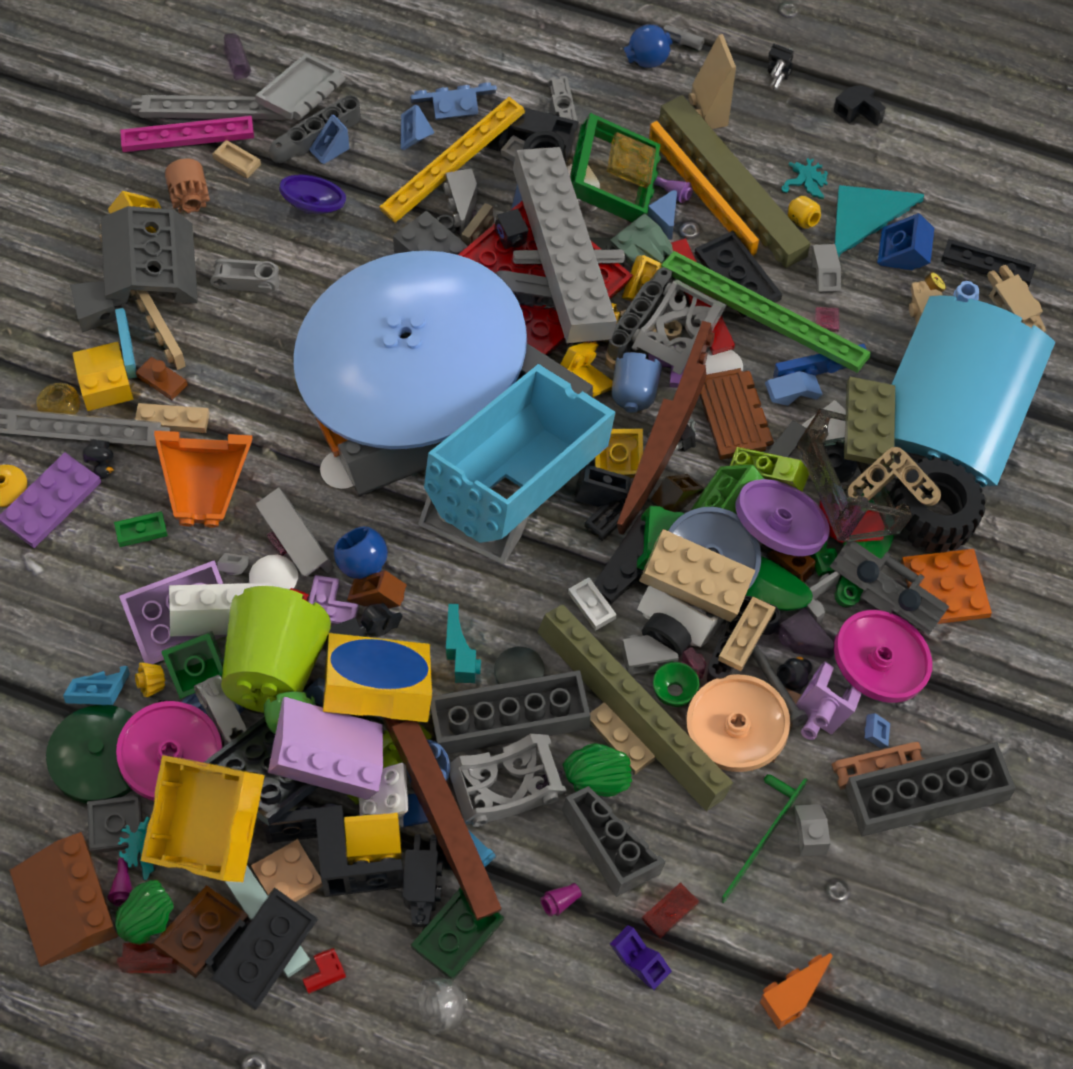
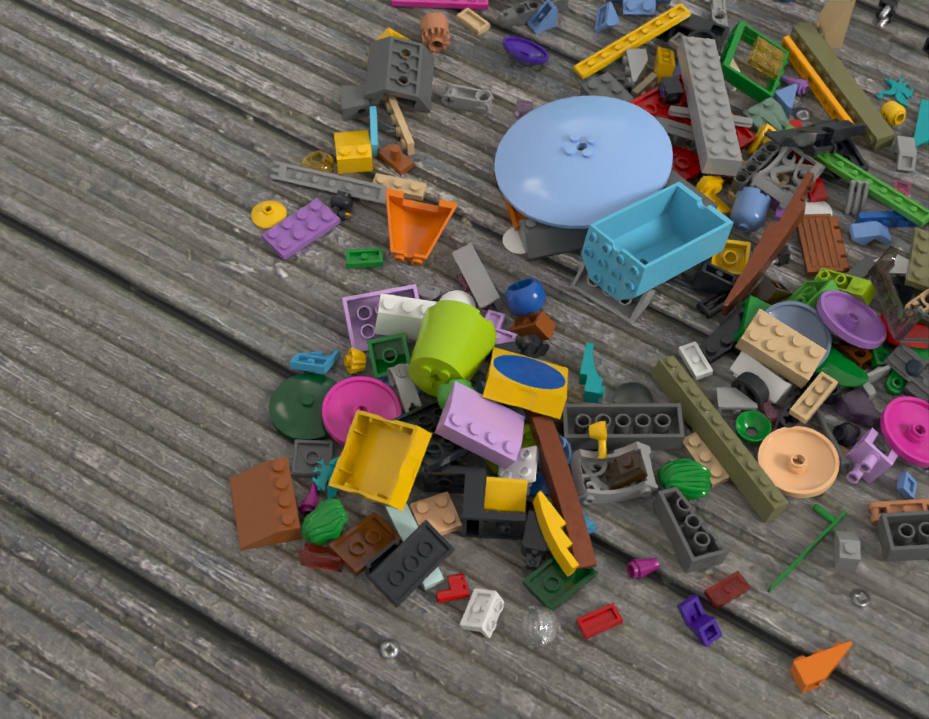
camera: 10 degrees right, 5 degrees down
none -> white bracket [460,589,504,638]
none -> clear purple tile [515,100,533,117]
none -> yellow slope [533,491,579,577]
none -> red tile [575,603,623,640]
none -> yellow bar [589,421,608,459]
none -> dark brown slope [605,450,648,490]
none -> yellow slope [653,46,676,84]
none -> black piece [764,120,866,157]
none -> light grey tile [844,180,870,215]

